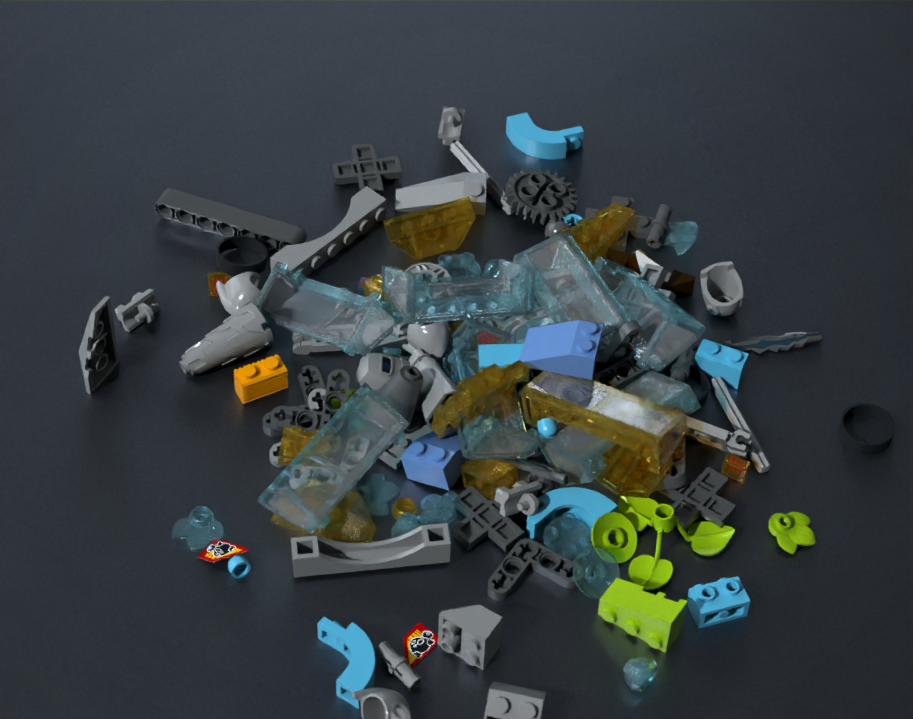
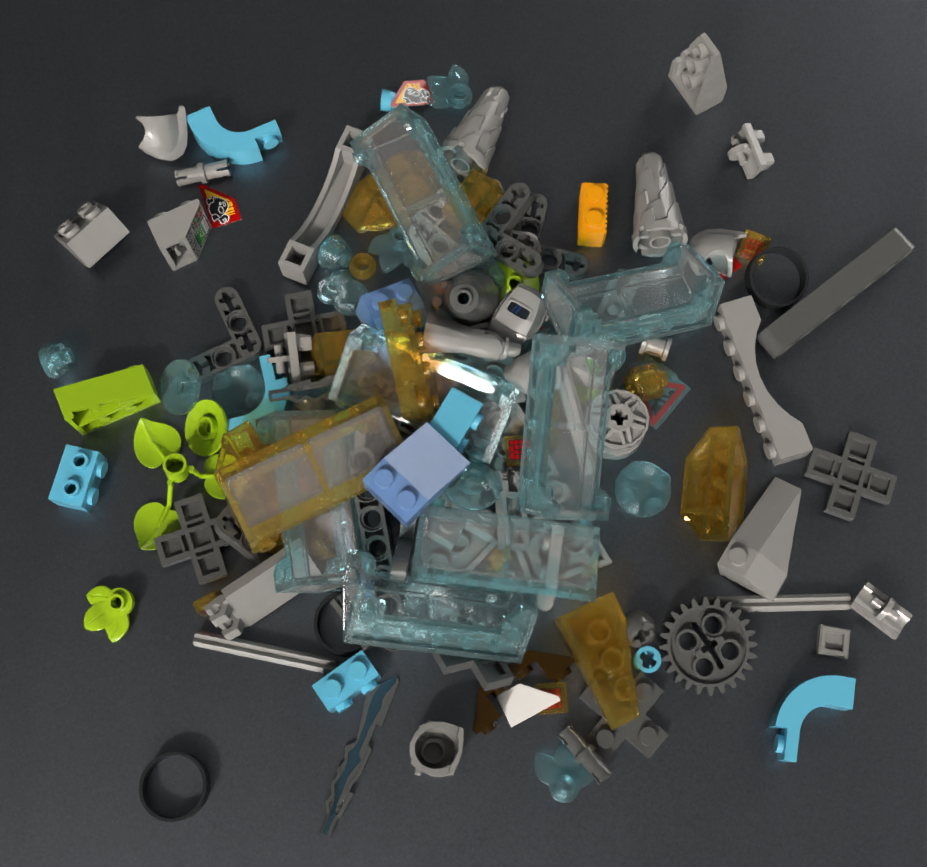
camera: 125 degrees right, 25 degrees up
none -> light grey cone [436,86,510,184]
none -> light grey tile [815,624,851,660]

